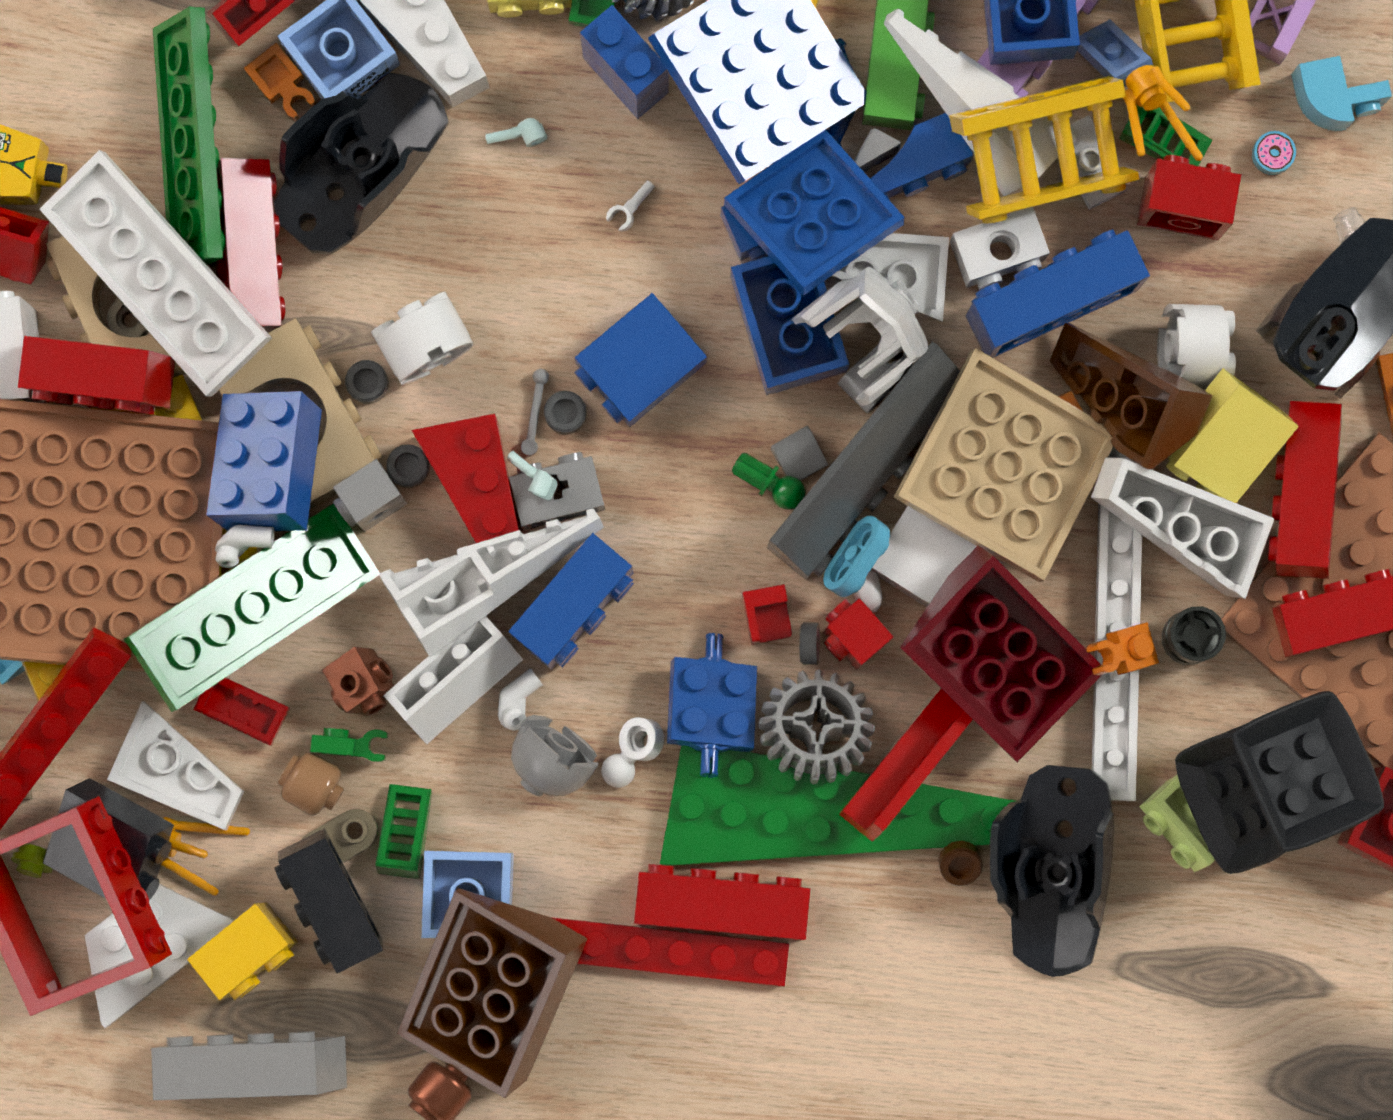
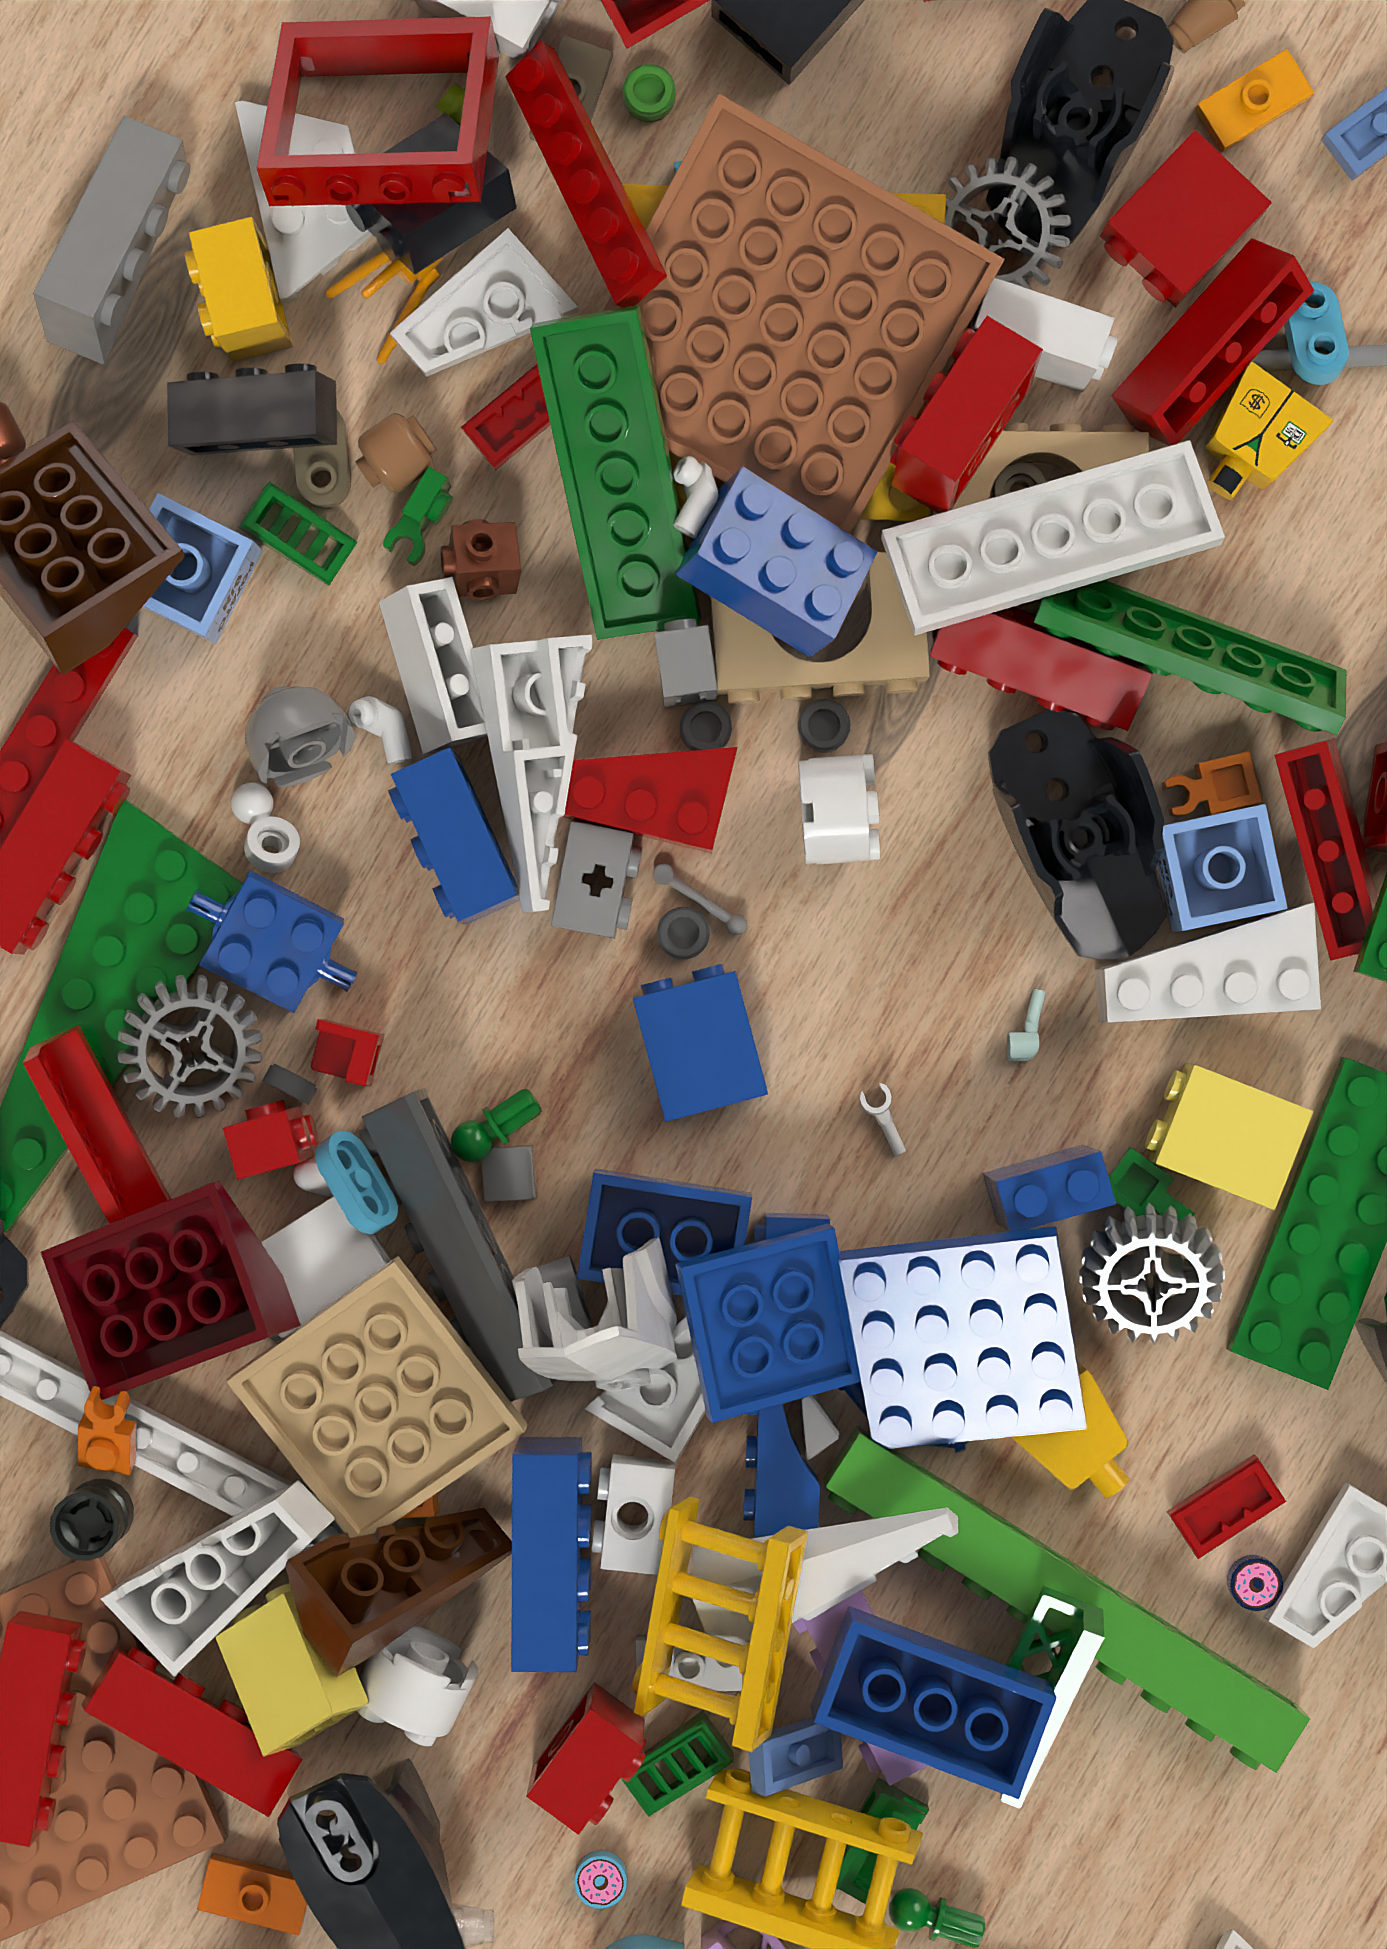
camera: 115 degrees right, 5 degrees up
light aqua hand [507,451,557,501] -> none
light orange plant [1122,65,1203,161] -> none

